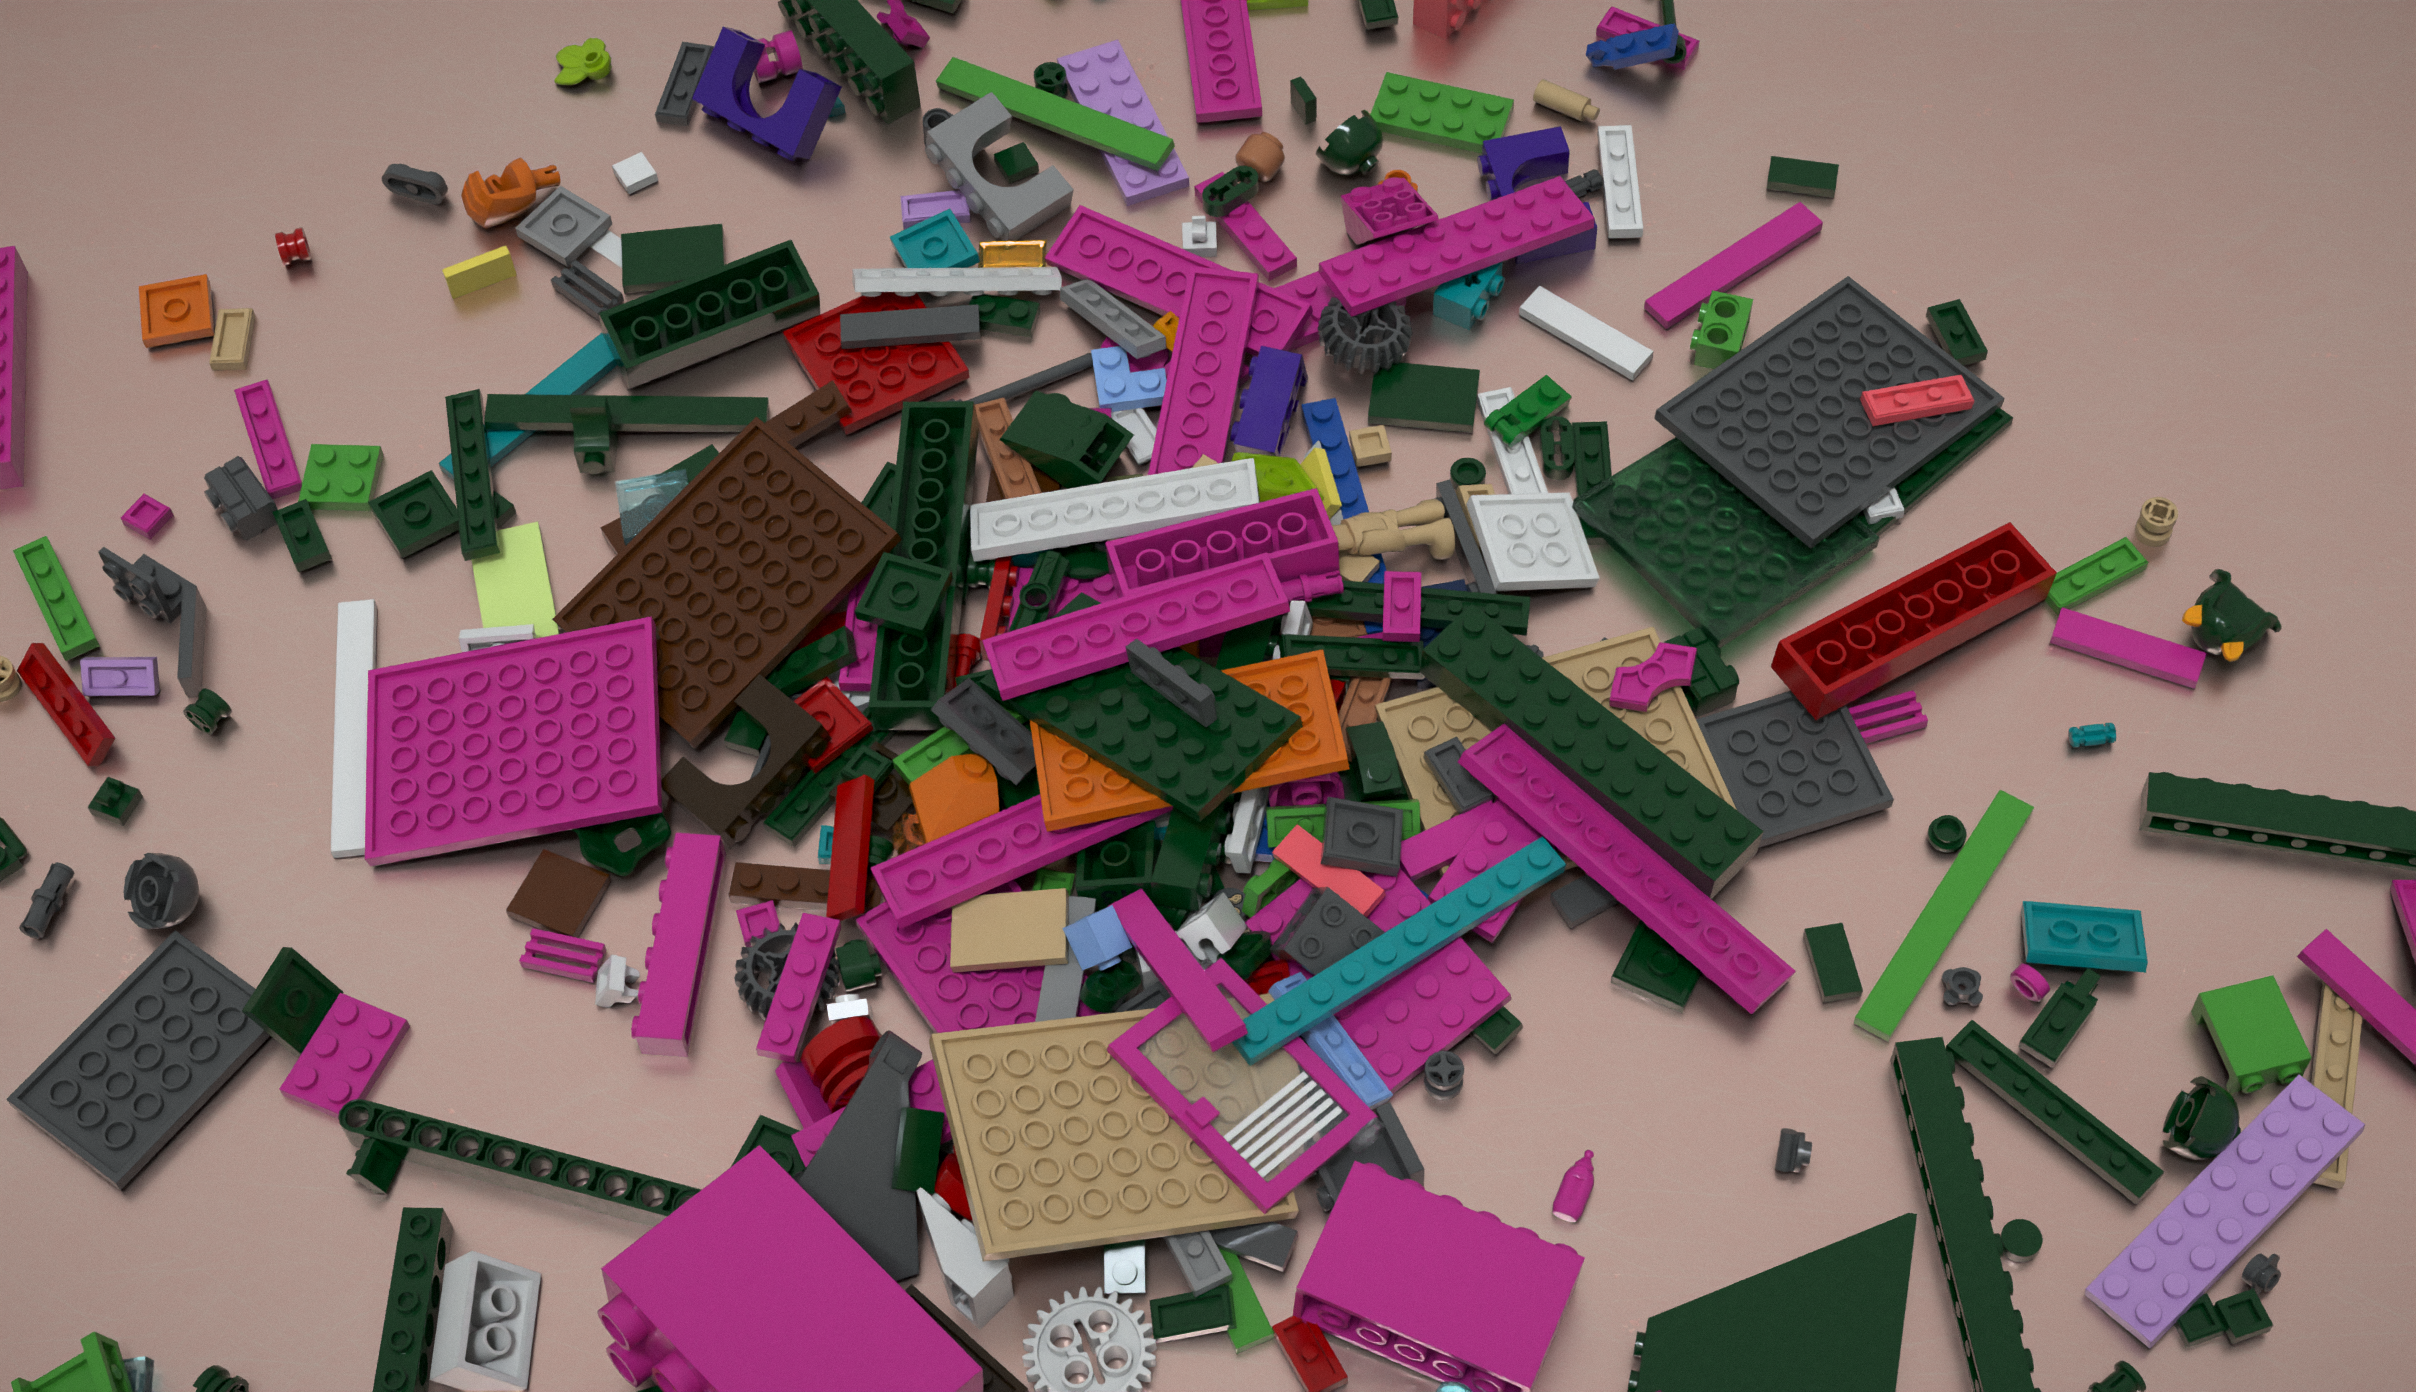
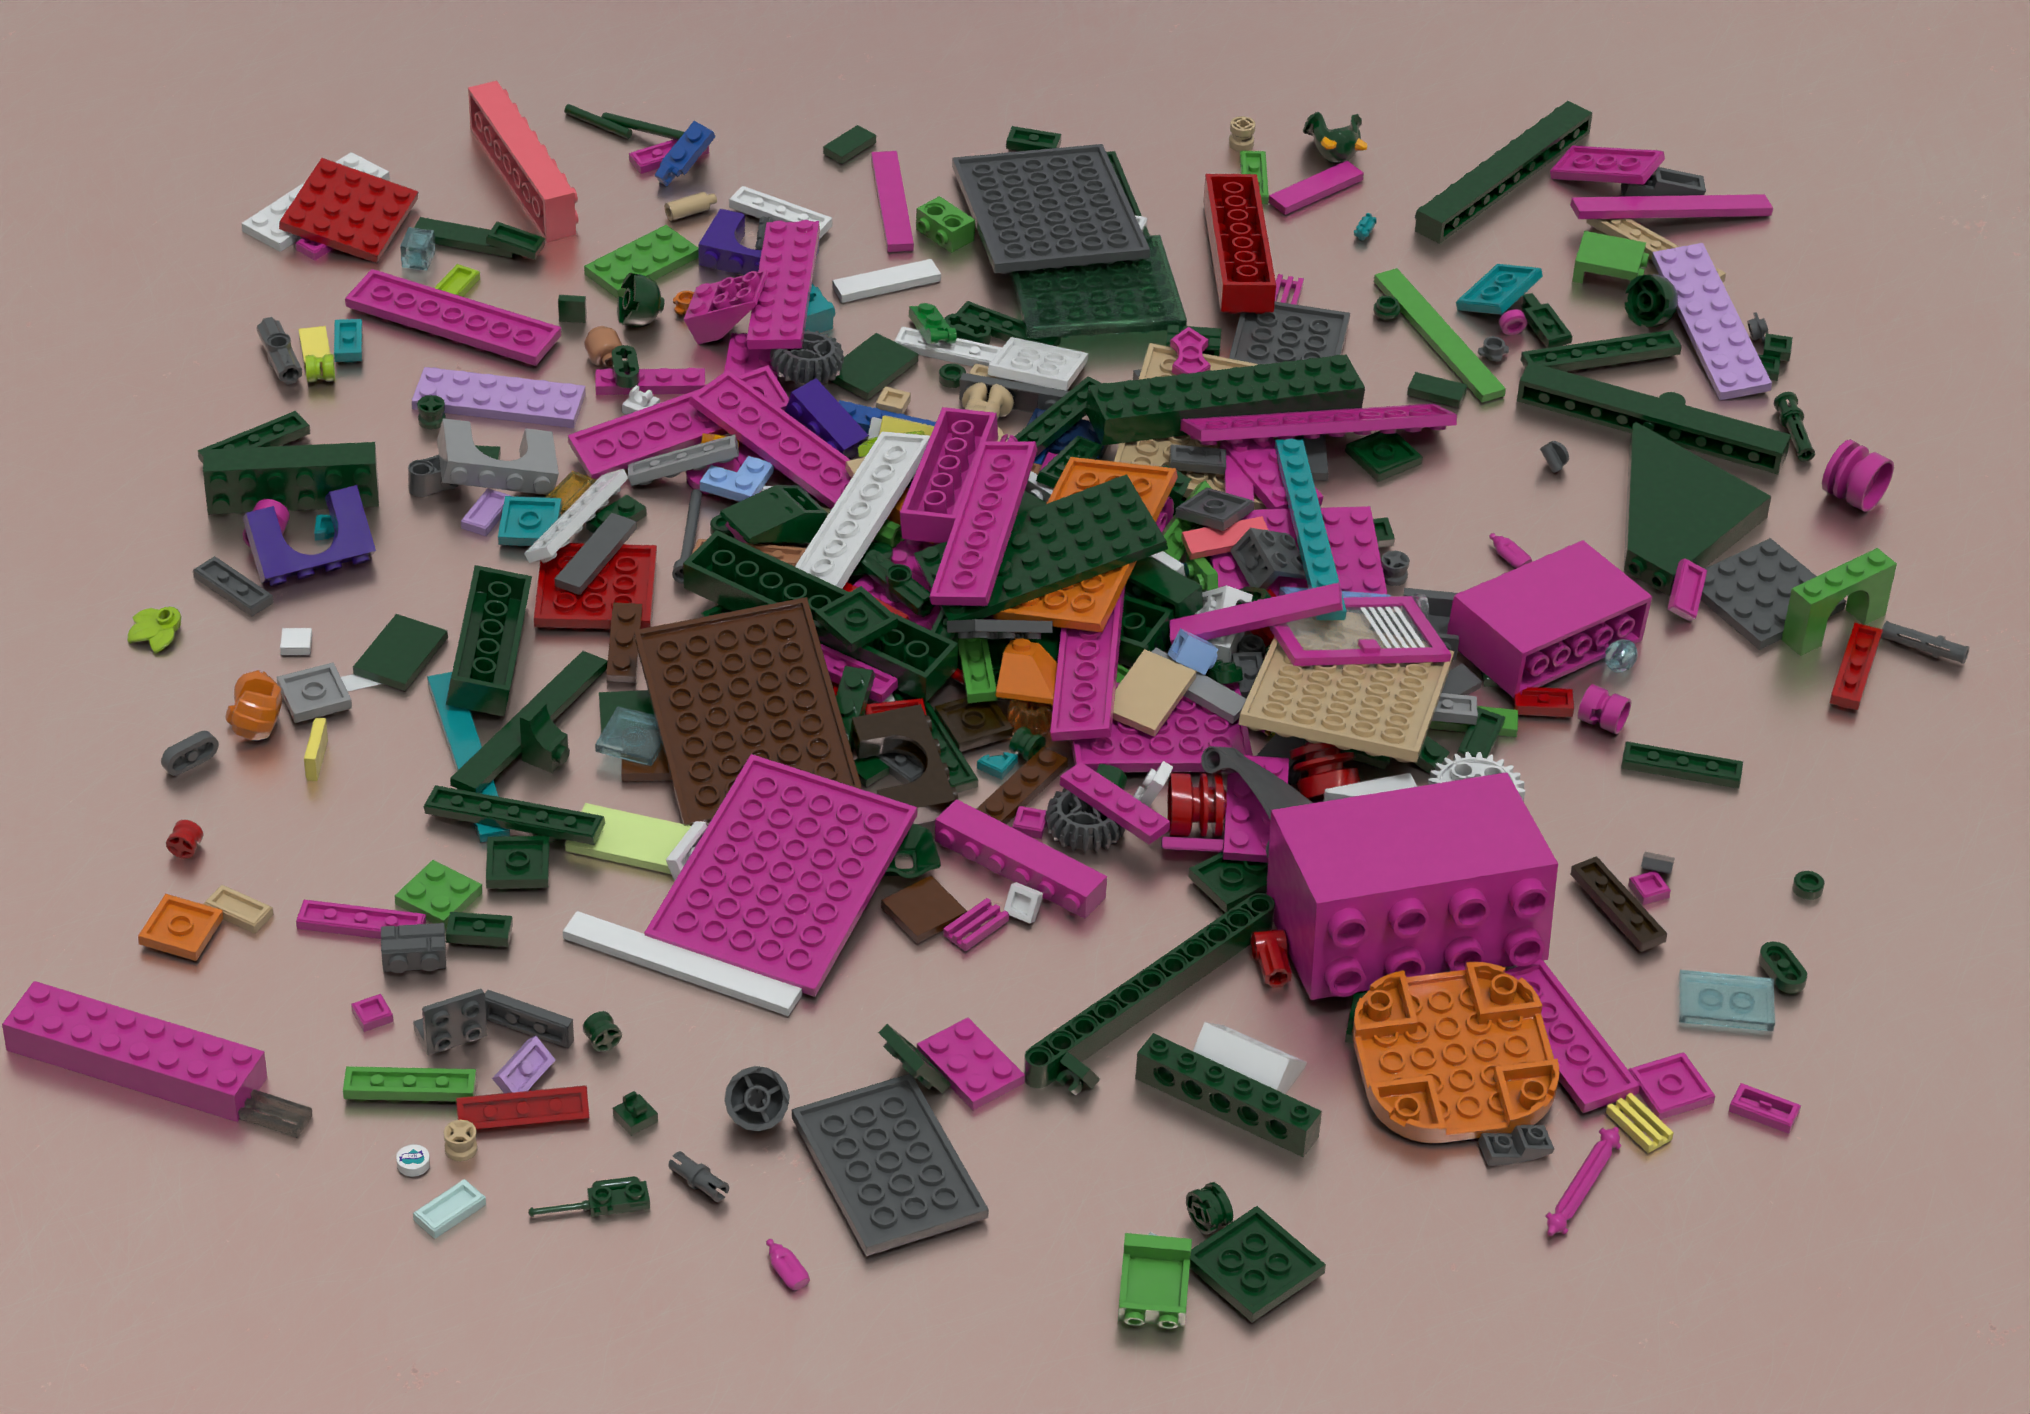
camera: 65 degrees left, 15 degrees down
dark grey tile [551,260,624,321] -> none
red tile [826,774,874,922] -> none
dark green tile [840,744,894,793] -> none
dark green tile [891,1107,944,1194] -> none
bright green tile [936,57,1175,171] -> none
dark grey plate [1125,639,1217,727] -> none
dark pink plate [1383,571,1421,642] -> none
coral tile [1860,375,1974,426] -> none

